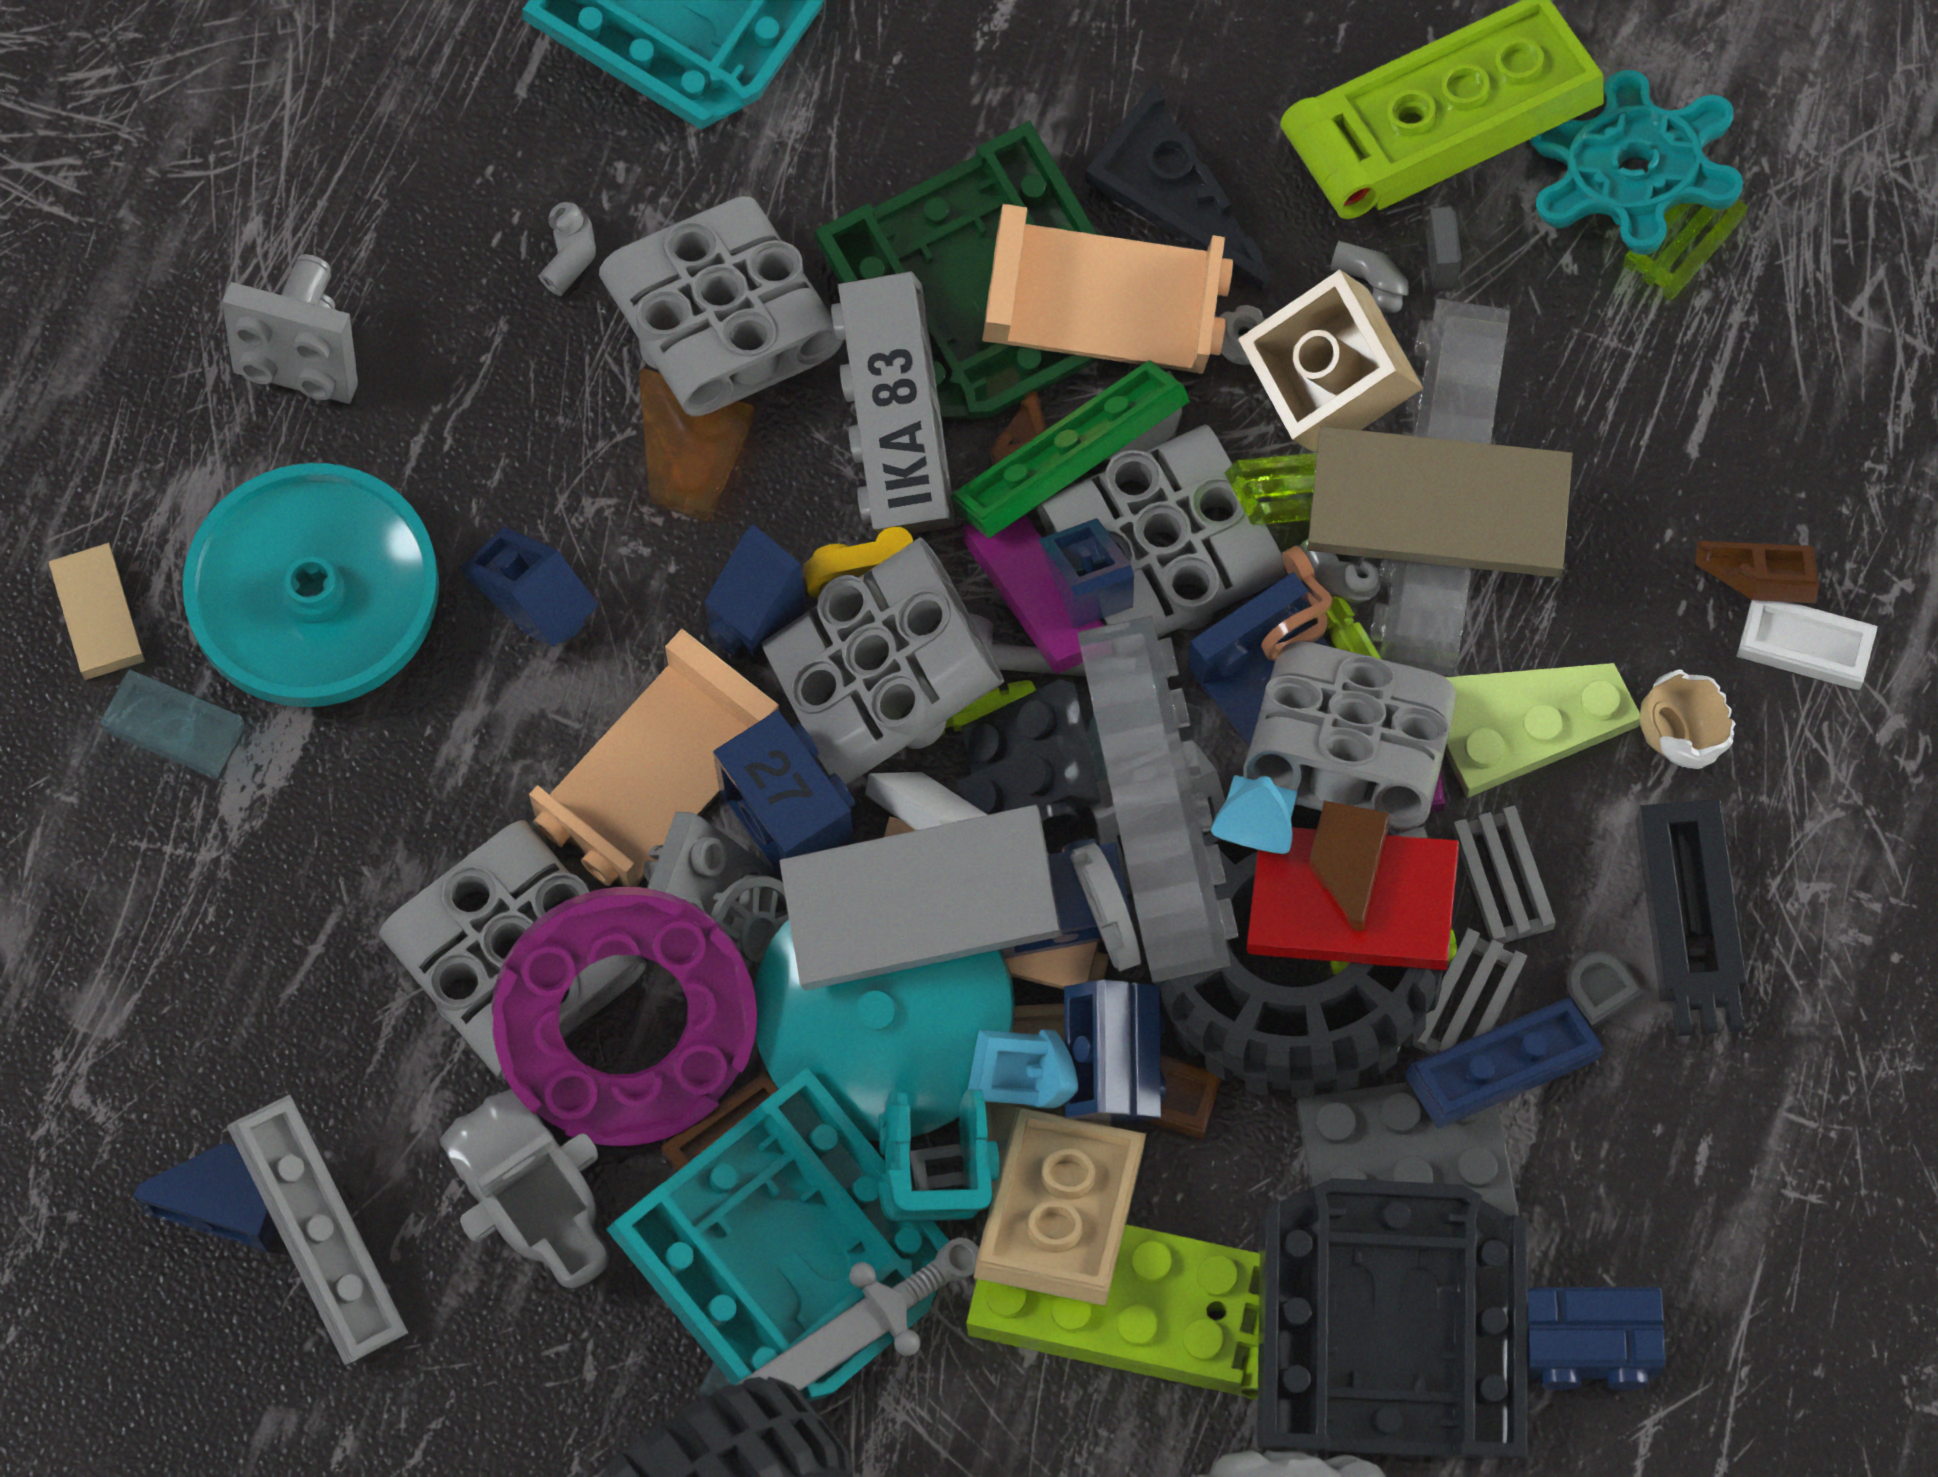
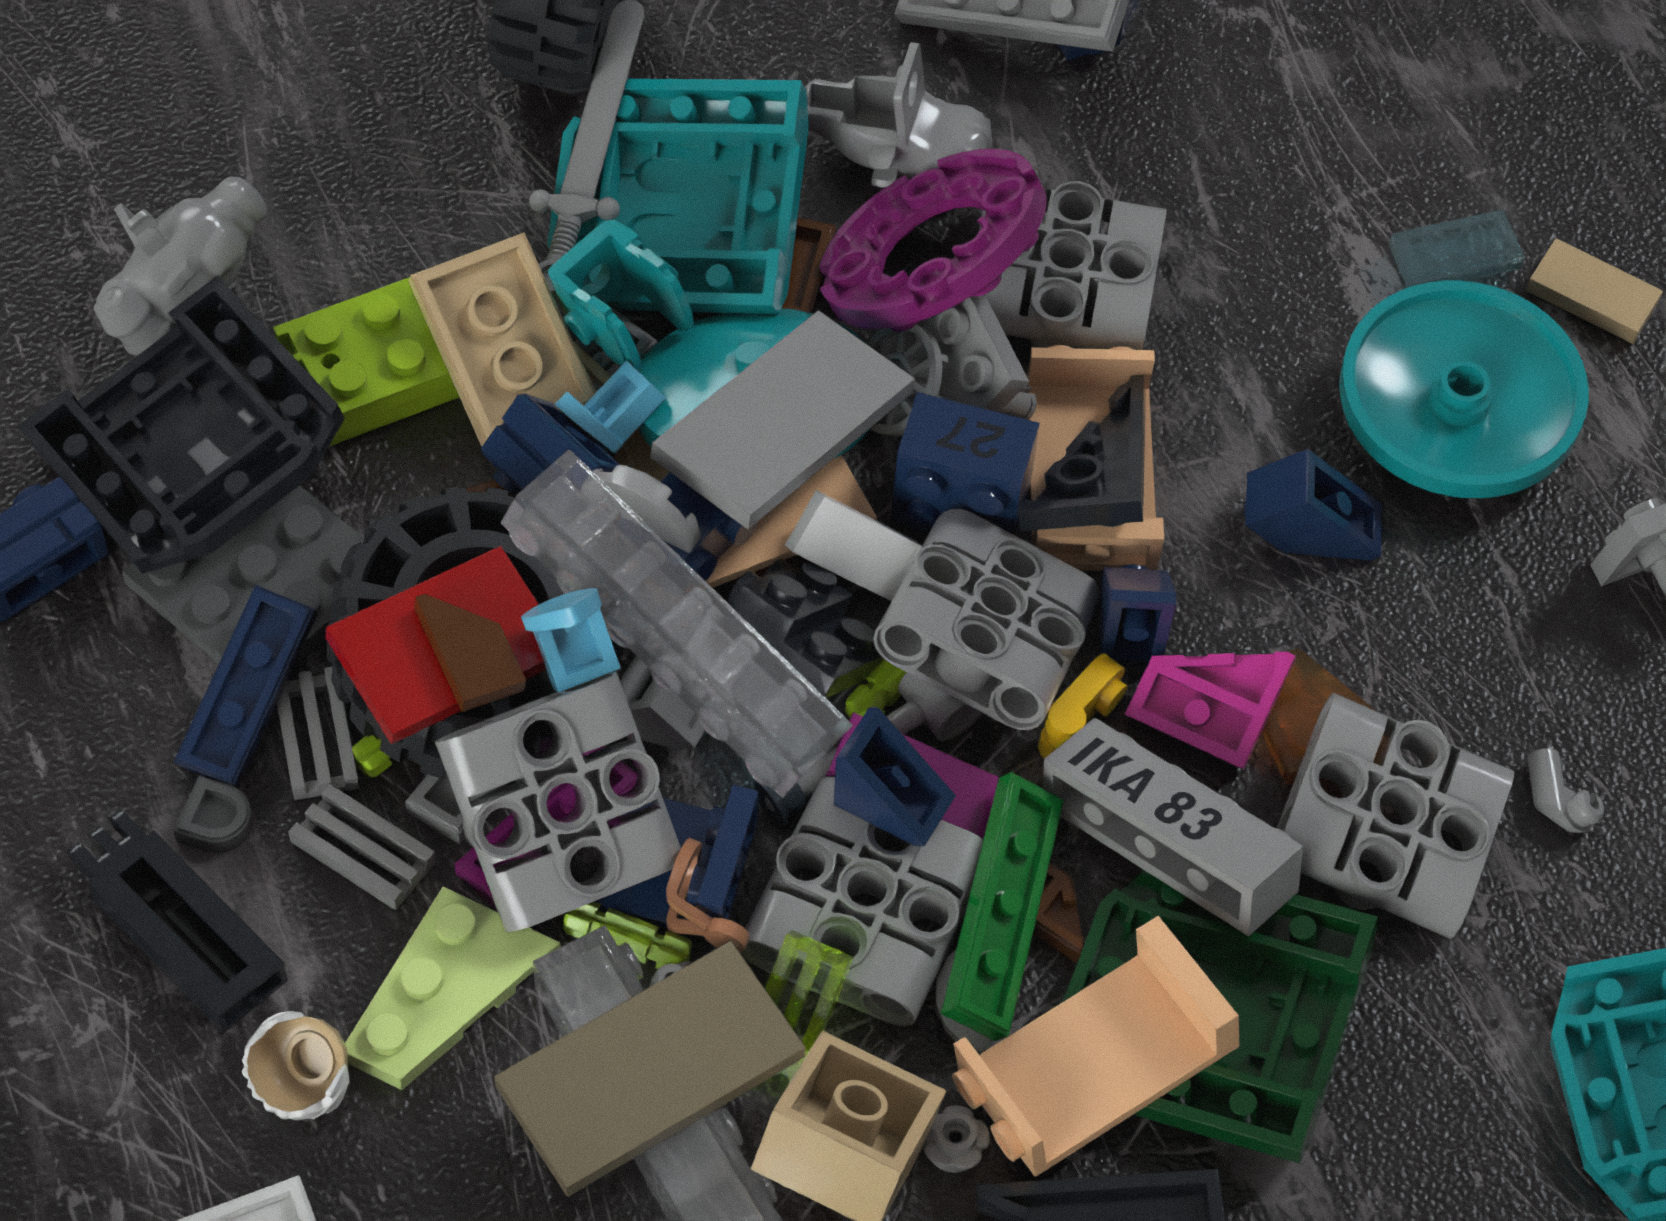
camera: 135 degrees right, 10 degrees down
none -> black wing [1018,375,1146,531]
none -> dark pink wing [1125,652,1296,771]

